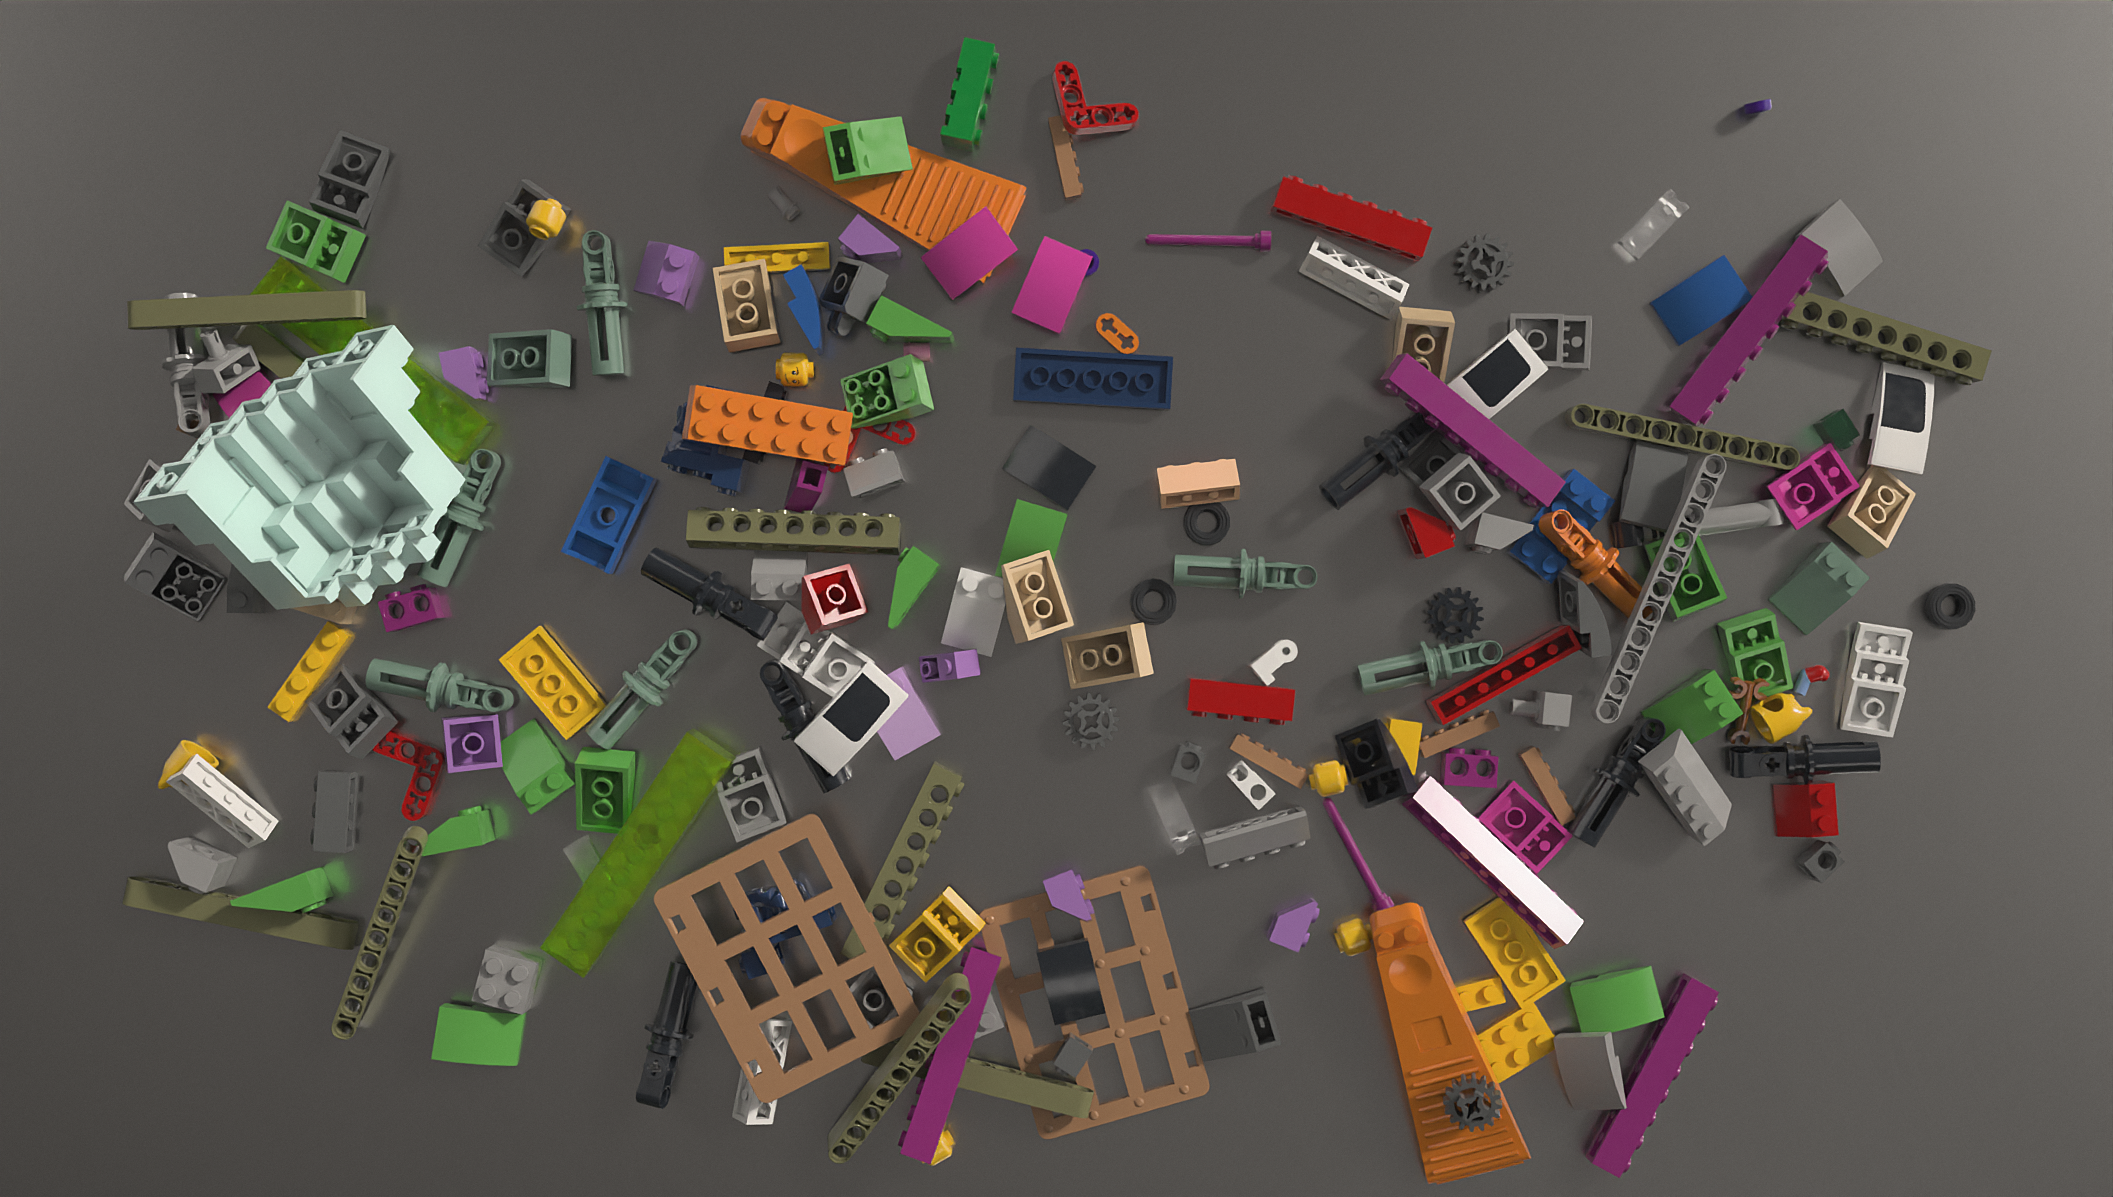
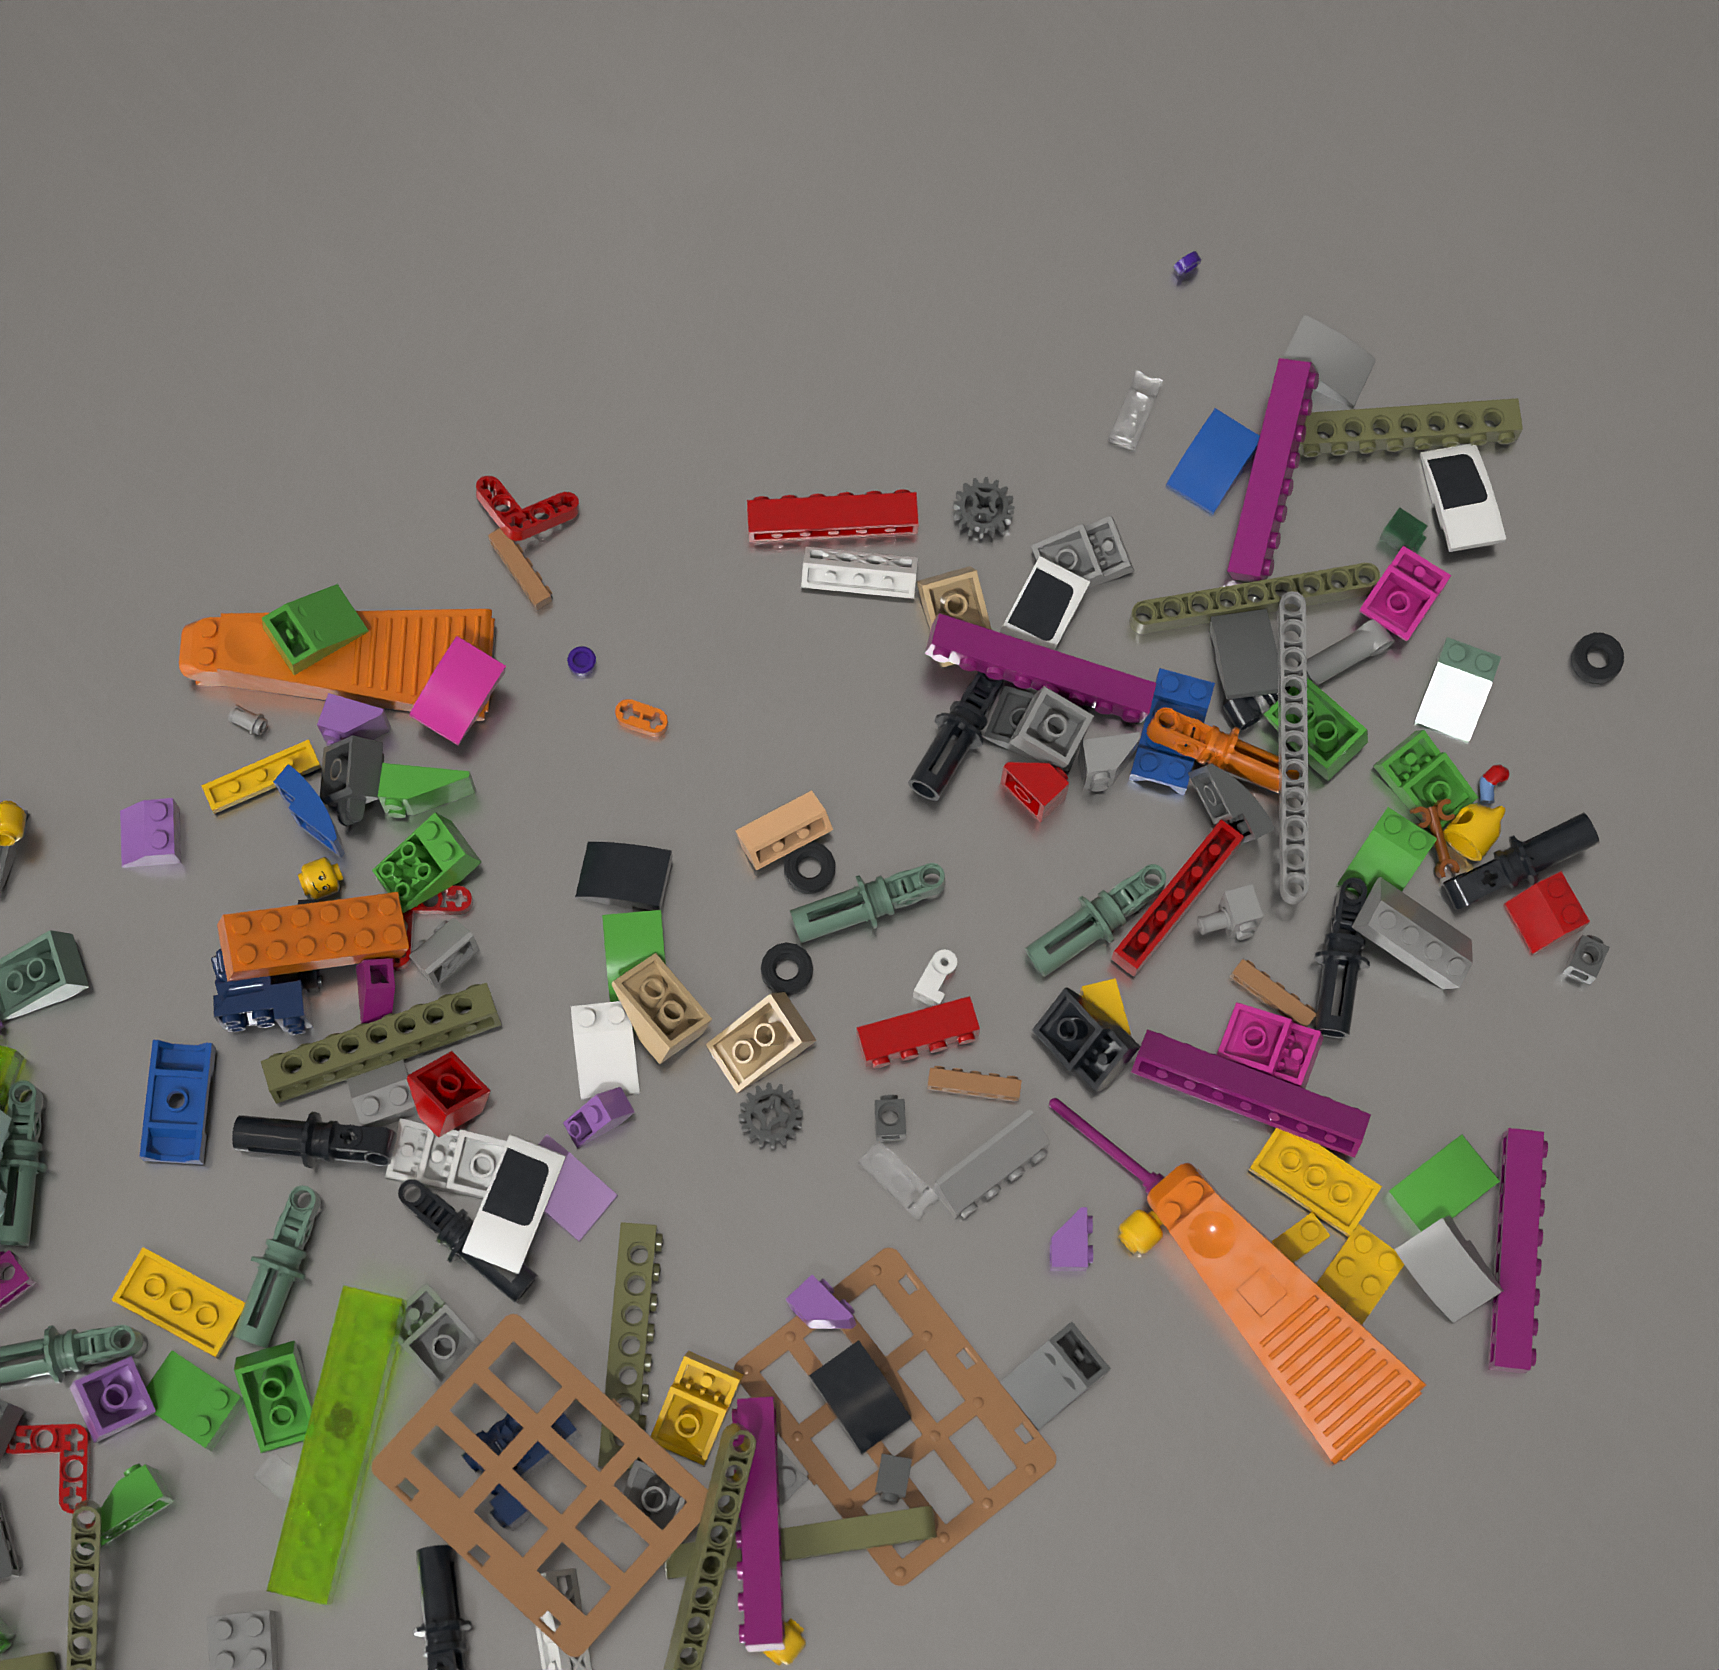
camera: 20 degrees left, 15 degrees down
sand green piece [577,230,628,376] -> none
tan slope [713,259,781,352] -> none
bright green slope [888,546,941,629] -> none
bright pink piece [903,342,930,361] -> none
green wedge [940,37,999,152] -> none
dark pink slope [1011,236,1093,334] -> none
dark blue plate [1013,347,1173,410] -> none
magenta piece [1145,231,1271,252] -> none
white leg [1226,760,1275,810] -> none
yellow head [1309,760,1349,797] -> none
medium nougat piece [1419,709,1500,758] -> none
black gear [1425,587,1484,644] -> none
magenta brick [1439,748,1499,788] -> none
dark grey gear [1443,1073,1502,1132] -> none
tan slope [1827,465,1916,559] -> none
white slope [1840,622,1913,738] -> none

